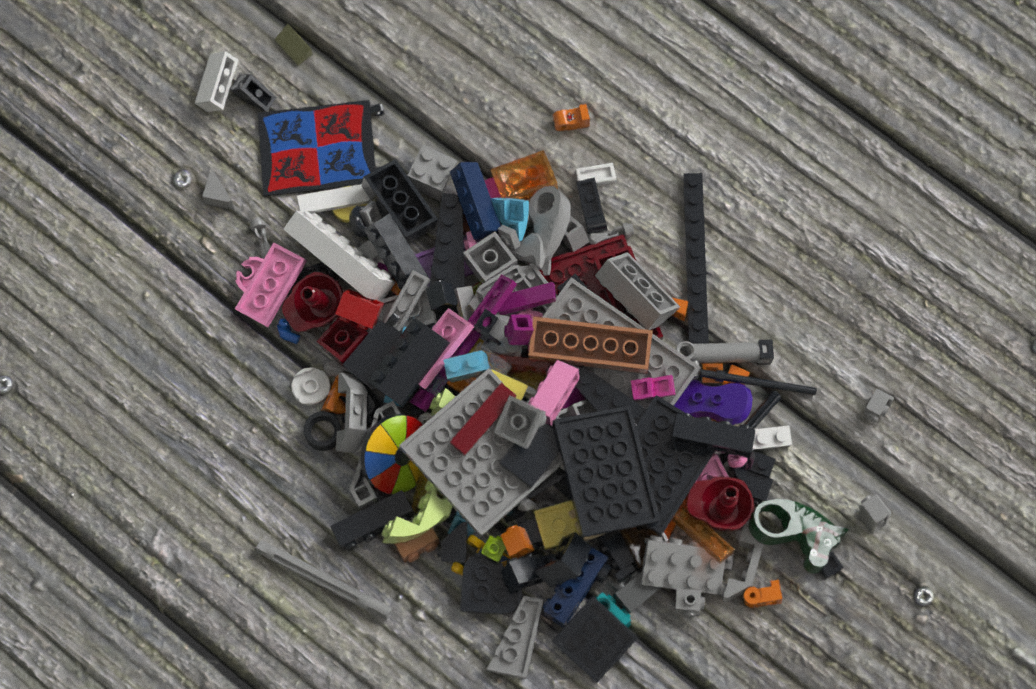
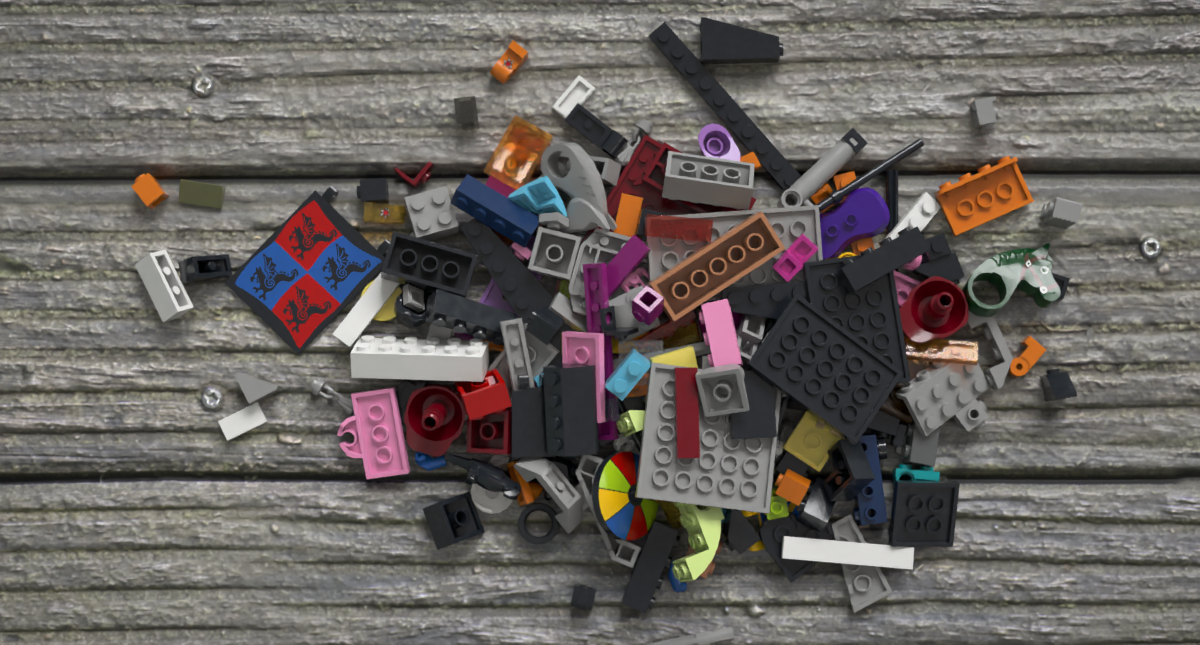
camera: 45 degrees left, 15 degrees up
none -> orange brick [131,173,169,209]
none -> white tile [218,402,268,441]
none -> black brick [357,178,389,204]
none -> clear yellow leg [363,202,405,225]
none -> dark red bracket [394,161,434,189]
none -> black slope [423,491,484,550]
none -> black animal [446,453,521,500]
none -> clear smoke brick [454,96,479,130]
none -> black brick [570,584,596,610]
none -> orange tile [613,193,643,237]
none -> clear red plate [644,214,713,242]
none -> blue arm [668,560,687,593]
none -> medium lavender piece [698,124,740,161]
none -> black slope [700,17,783,65]
none -> white tile [781,536,914,570]
none -> orange bracket [935,156,1034,237]
none -> black slope [1040,369,1077,402]

